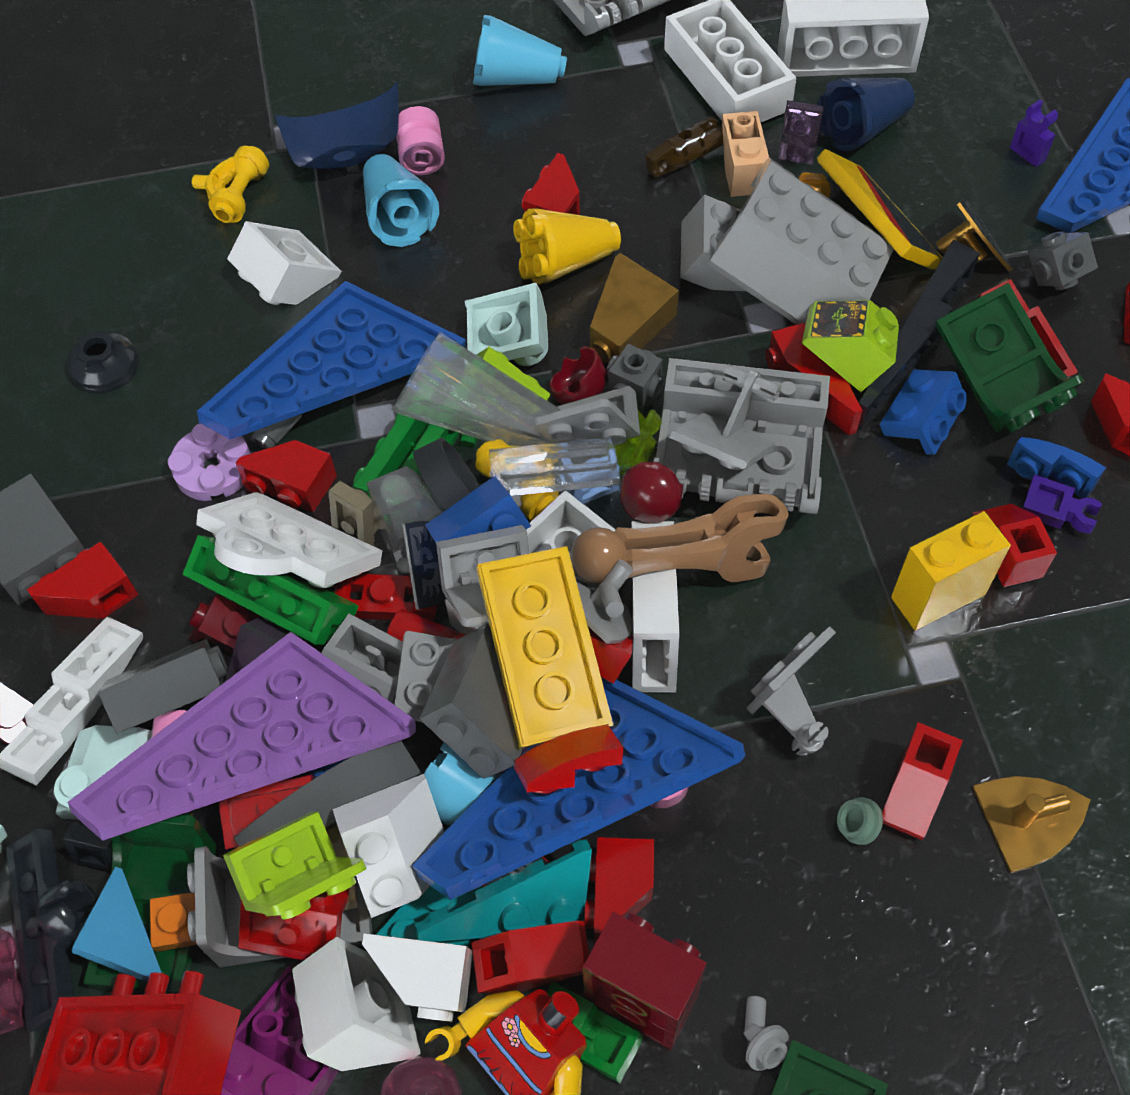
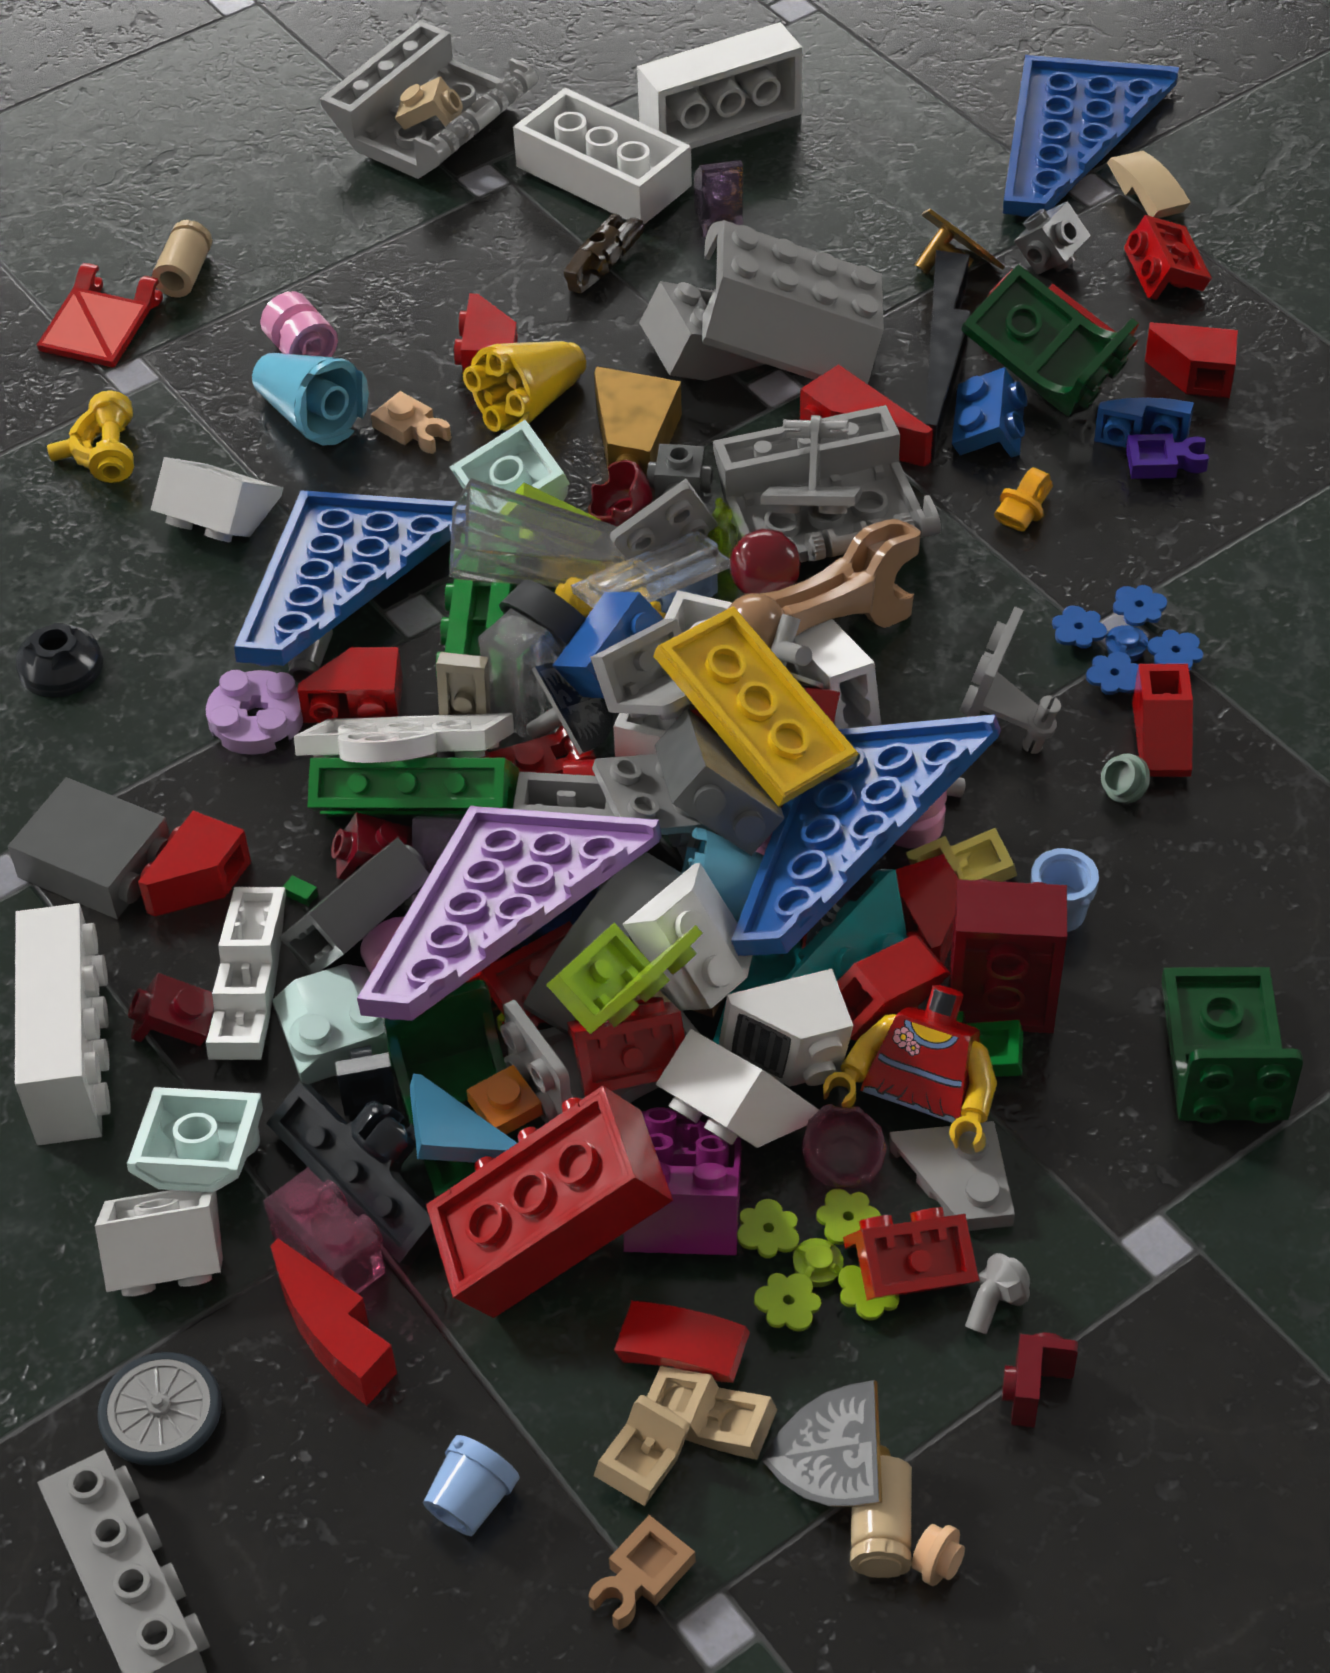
camera: 25 degrees left, 10 degrees down
dark blue piece [275,81,399,169] -> none
medium azure cone [473,15,567,86] -> none
red slope [515,725,623,794] -> none
light nougat slope [722,111,769,197] -> none
light grey plate [743,996,789,1071] -> none
lime slope [802,300,899,392] -> none
dark blue cone [817,78,915,152] -> none
yellow tile [817,149,943,270] -> none
yellow brick [891,511,1011,631] -> none
red slope [971,504,1057,587] -> none
pearl gold shield [972,776,1091,873] -> none
dark purple plate [1010,99,1058,167] -> none
none -> flag [37,263,163,368]
none -> tan piece [152,220,212,298]
none -> green piece [283,875,319,907]
none -> light nougat plate [371,391,451,454]
none -> light yellow slope [906,828,1017,882]
none -> light orange piece [994,467,1053,532]
none -> light blue piece [1030,848,1099,932]
none -> blue plant [1052,585,1203,695]

